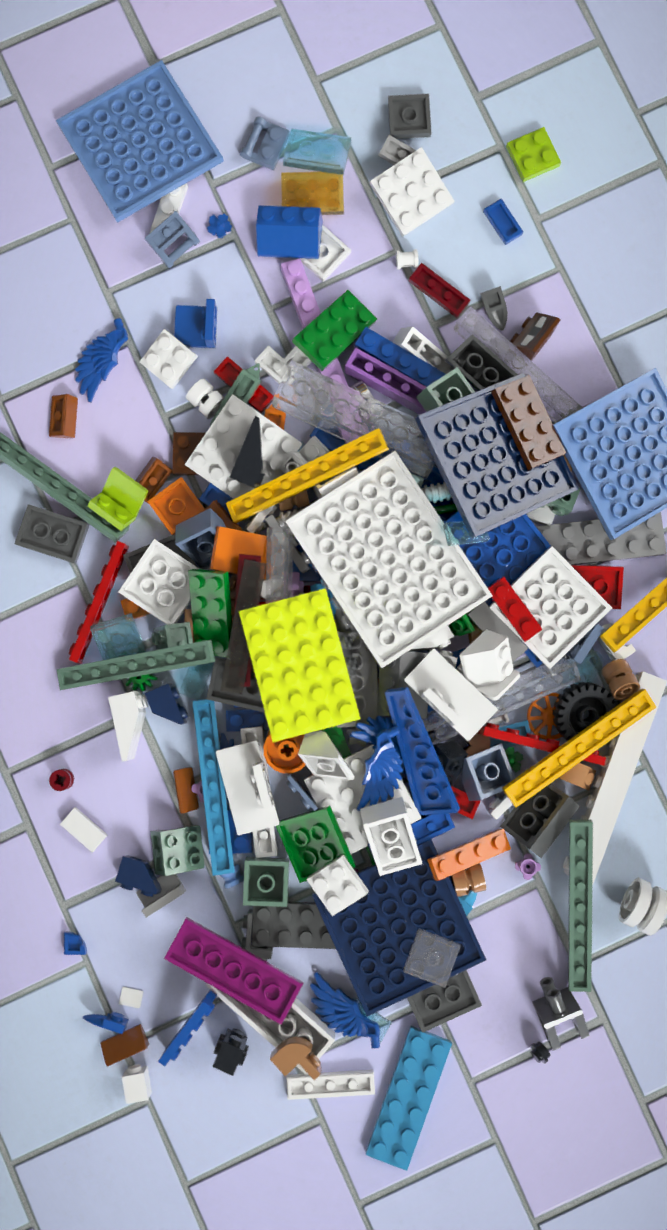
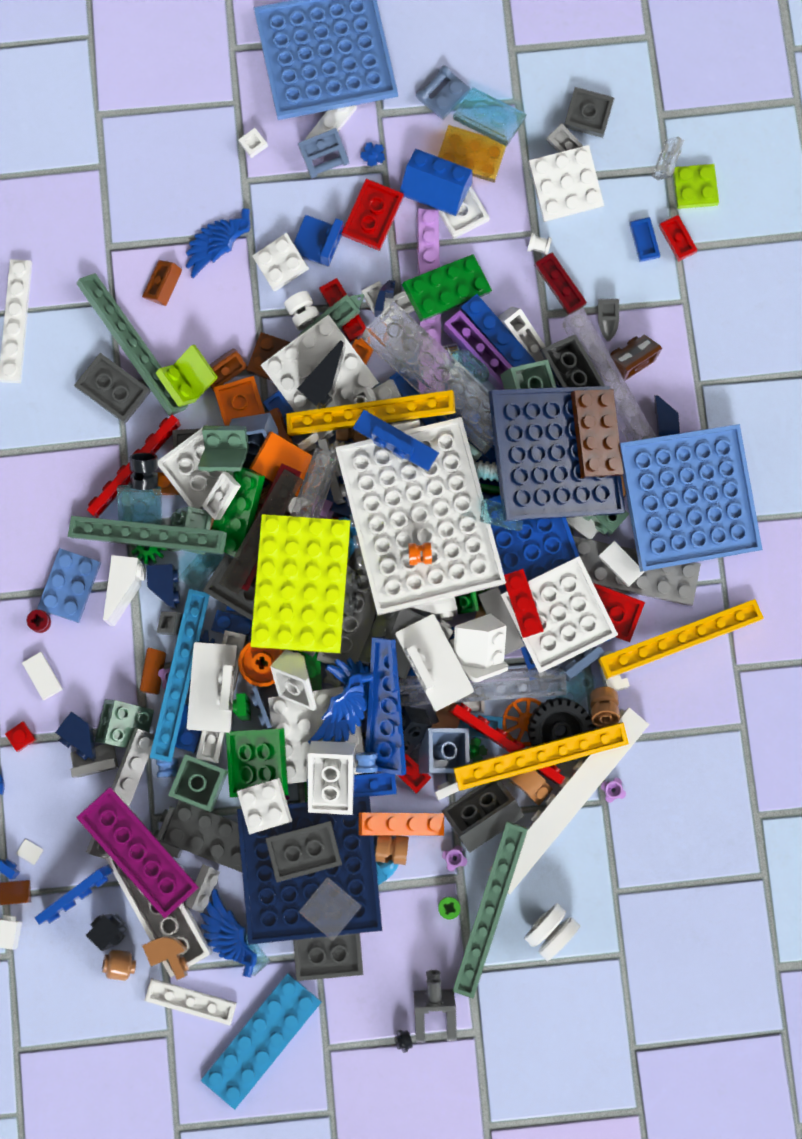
camera: 15 degrees right, 5 degrees down
none -> red plate [5,721,36,752]
none -> medium blue plate [37,548,101,623]
none -> light grey plate [86,728,155,859]
none -> medium nougat head [102,950,136,981]
none -> black wheel [129,453,158,490]
none -> dark grey plate [157,612,183,635]
none -> light grey plate [185,864,220,913]
none -> sand green bracket [198,426,249,472]
none -> white plate [202,472,241,520]
none -> green plate [233,693,251,722]
none -> white plate [238,128,268,158]
none -> dark grey plate [266,821,342,882]
none -> red plate [342,179,404,251]
none -> blue bracket [353,410,439,472]
none -> medium blue wheel [355,752,378,773]
none -> dark blue slope [374,280,396,318]
none -> orange wheel [408,542,432,565]
none -> bright green wheel [438,897,461,920]
none -> clear light blue plate [451,349,489,385]
none -> white tile [598,541,645,587]
none -> lavender plate [601,778,626,803]
none -> clear plate [652,137,684,180]
none -> dark blue slope [654,395,680,436]
none -> red plate [659,215,698,262]

